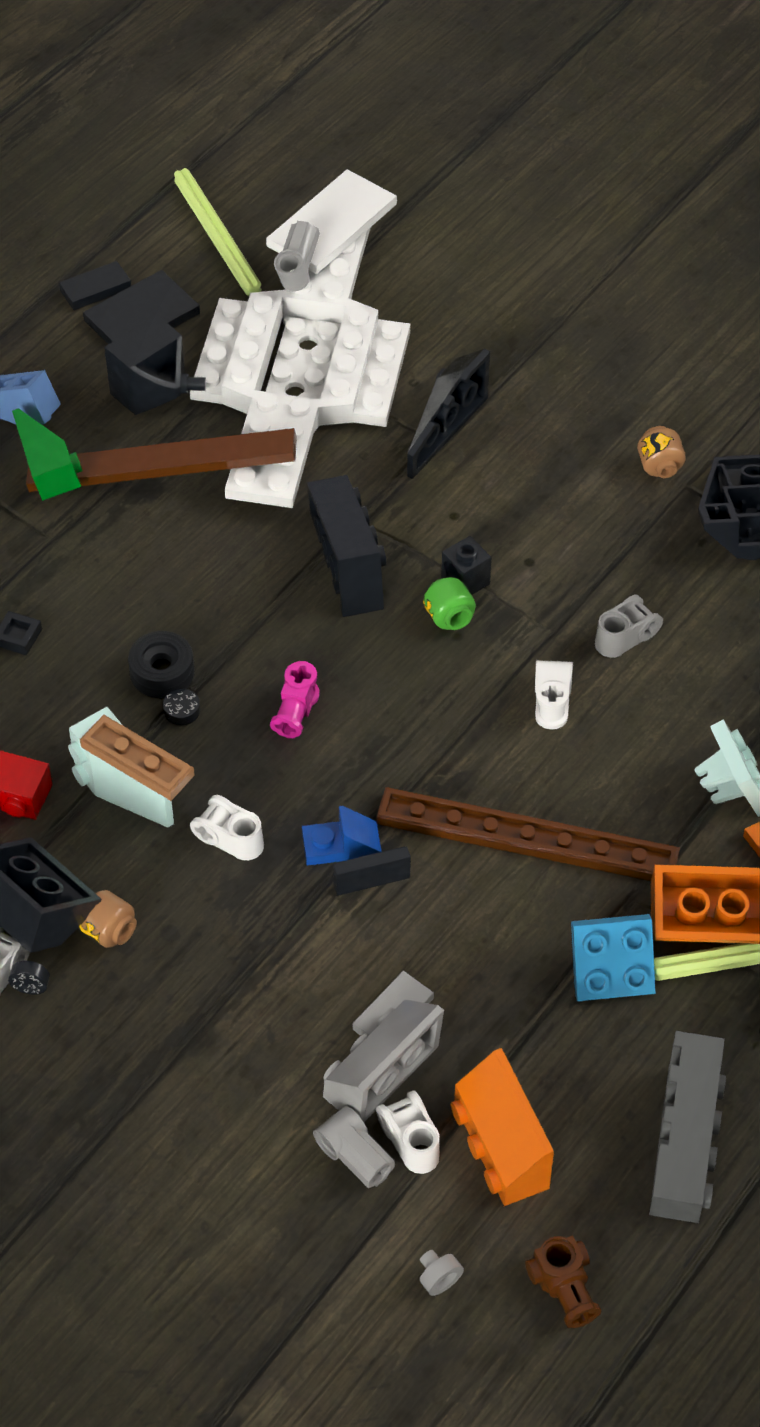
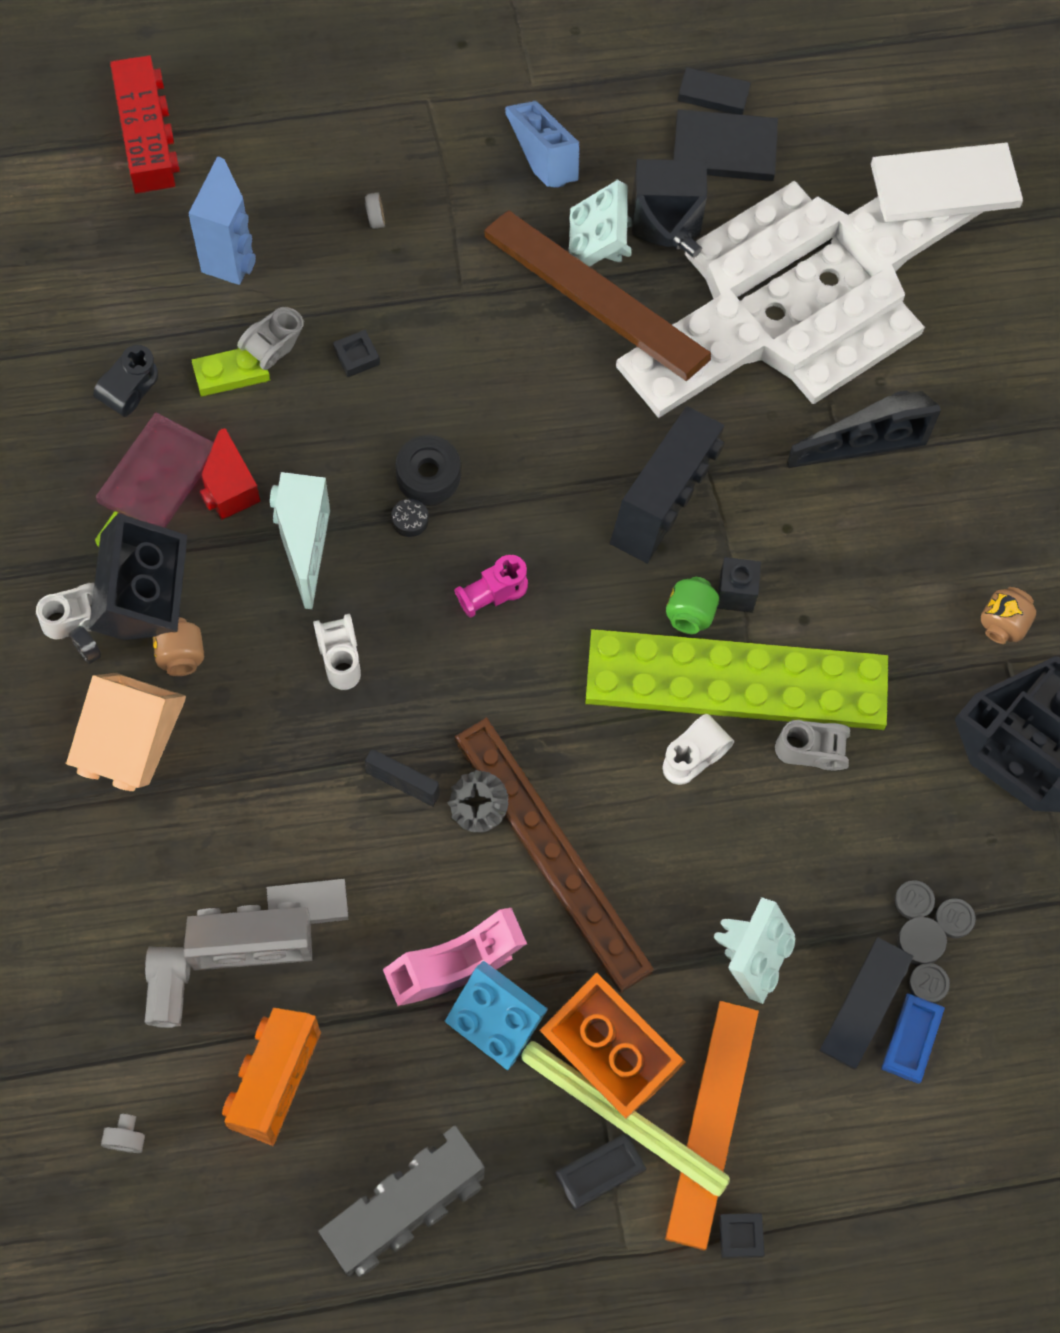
camera: 40 degrees right, 15 degrees up
green slope [12,408,83,501] -> none
medium nougat tile [80,714,195,801] -> none
yellowish green axle [174,168,262,296] -> none
light grey piece [274,220,320,292] -> none
blue slope [302,806,382,866] -> none
white piece [376,1090,440,1174] -> none
reddish brown connector [525,1235,602,1328] -> none
none -> light nougat slope [66,673,186,791]
none -> bright pink arch [383,908,527,1006]
none -> dark grey gear [447,770,508,833]
none -> light aqua plate [569,180,632,266]
none -> lime plate [585,629,888,730]

